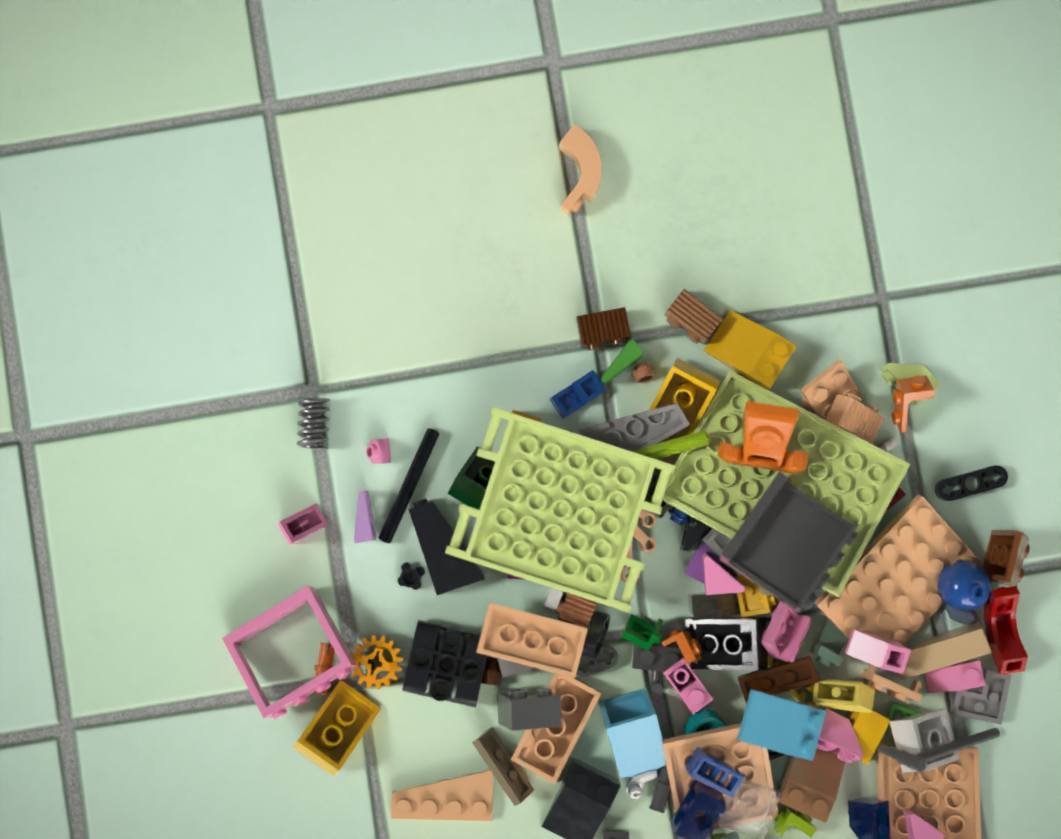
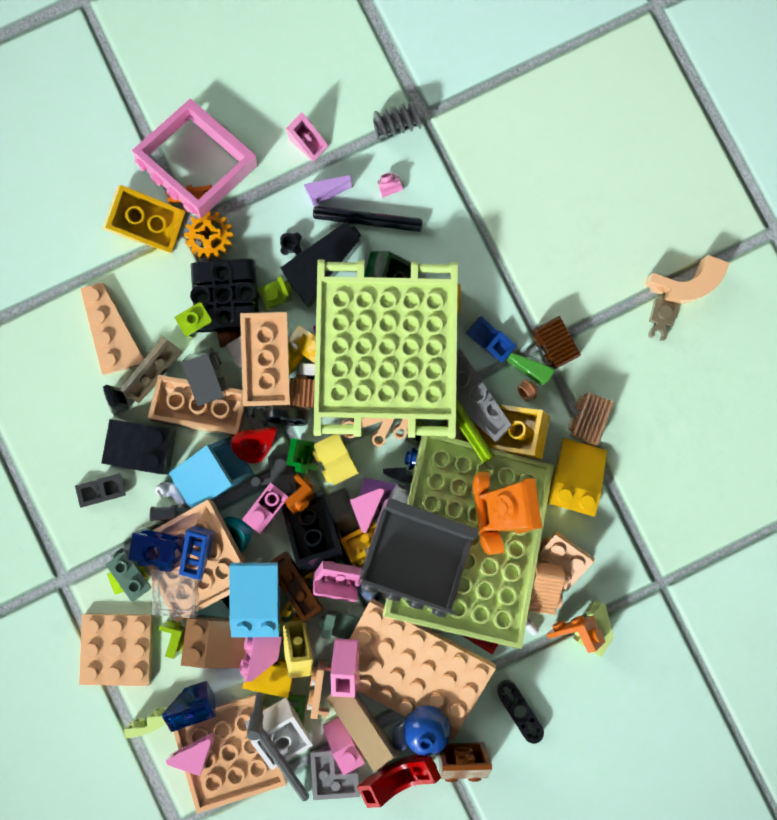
camera: 75 degrees right, 0 degrees up
none -> black slope [103,385,129,415]
none -> lime bracket [174,302,212,340]
none -> red piece [230,427,276,464]
none -> lime bracket [258,276,293,310]
none -> yellow plate [288,325,316,374]
none -> light yellow brick [312,434,359,486]
none -> dark tan plate [648,299,678,341]

